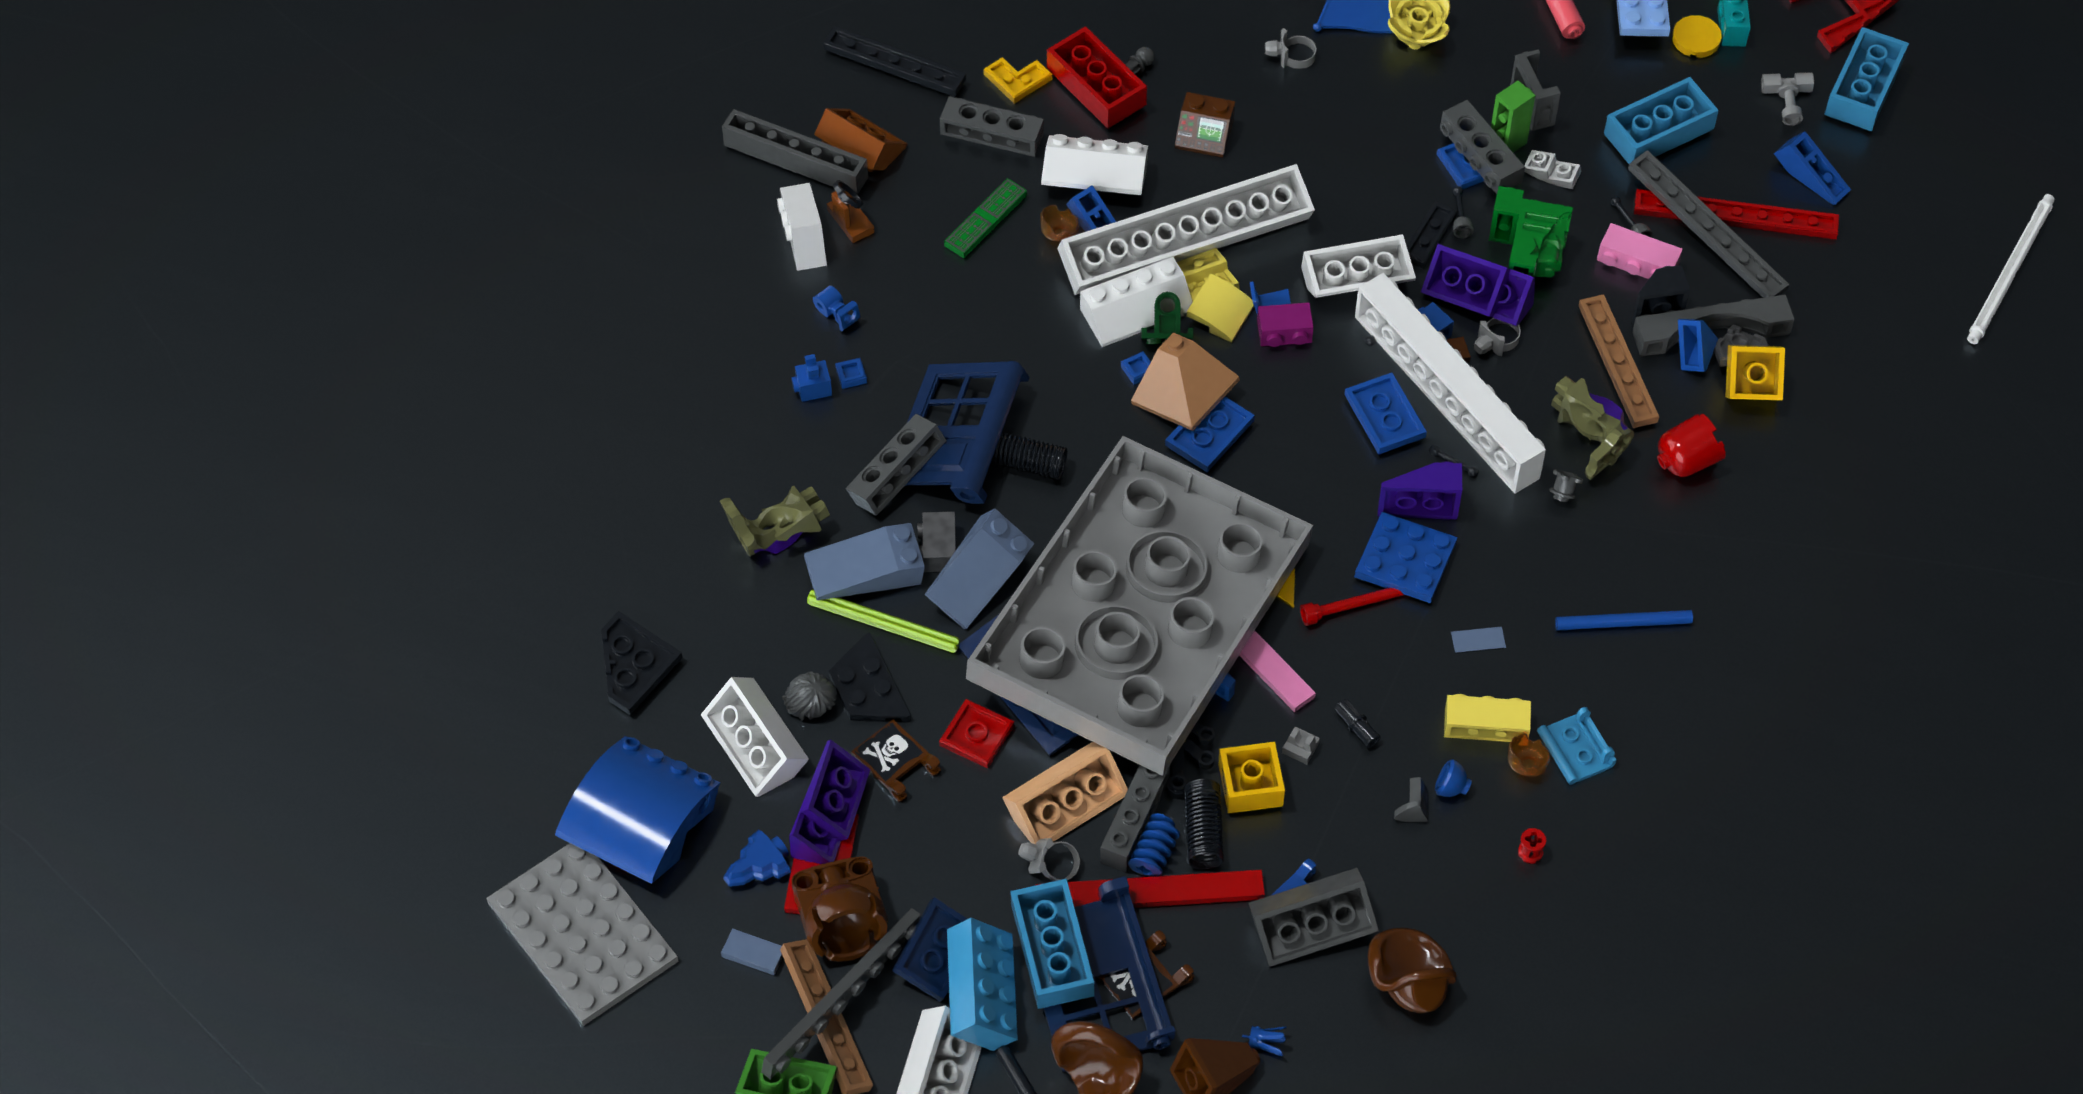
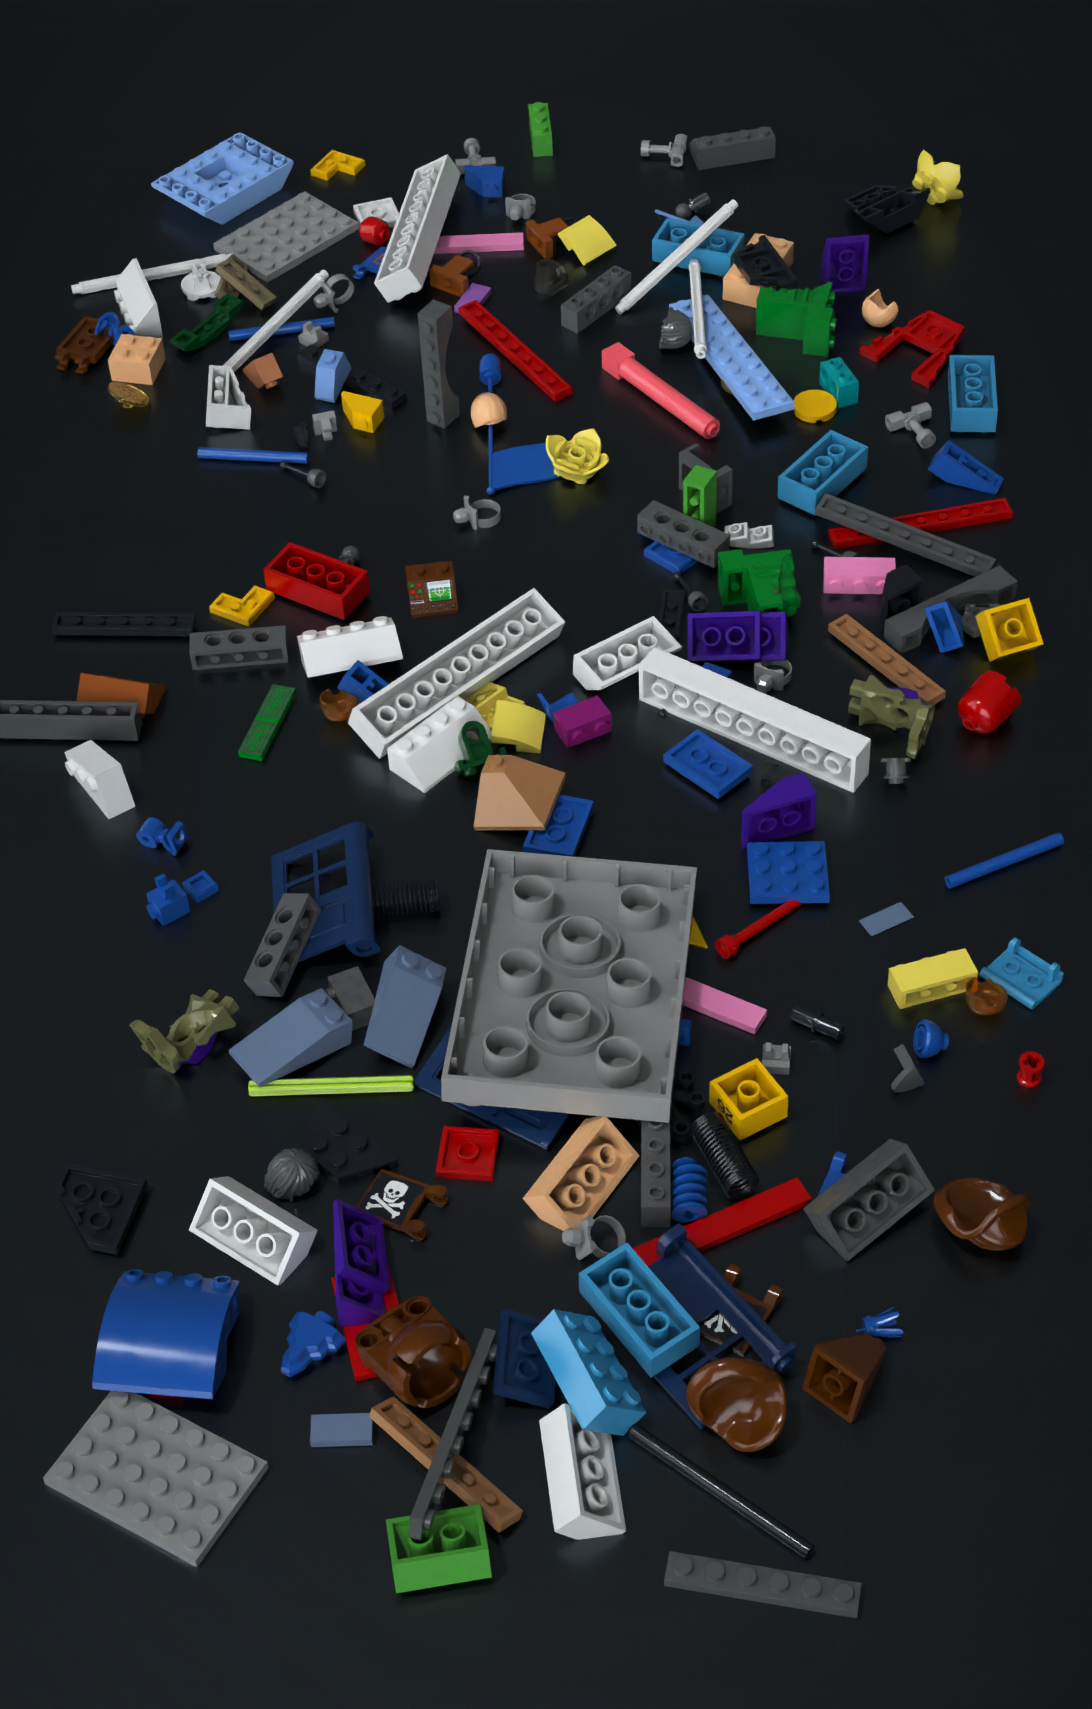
camera: 20 degrees left, 10 degrees down
dark orange piece [827,180,874,243] -> none
blue tile [1121,351,1151,385] -> none

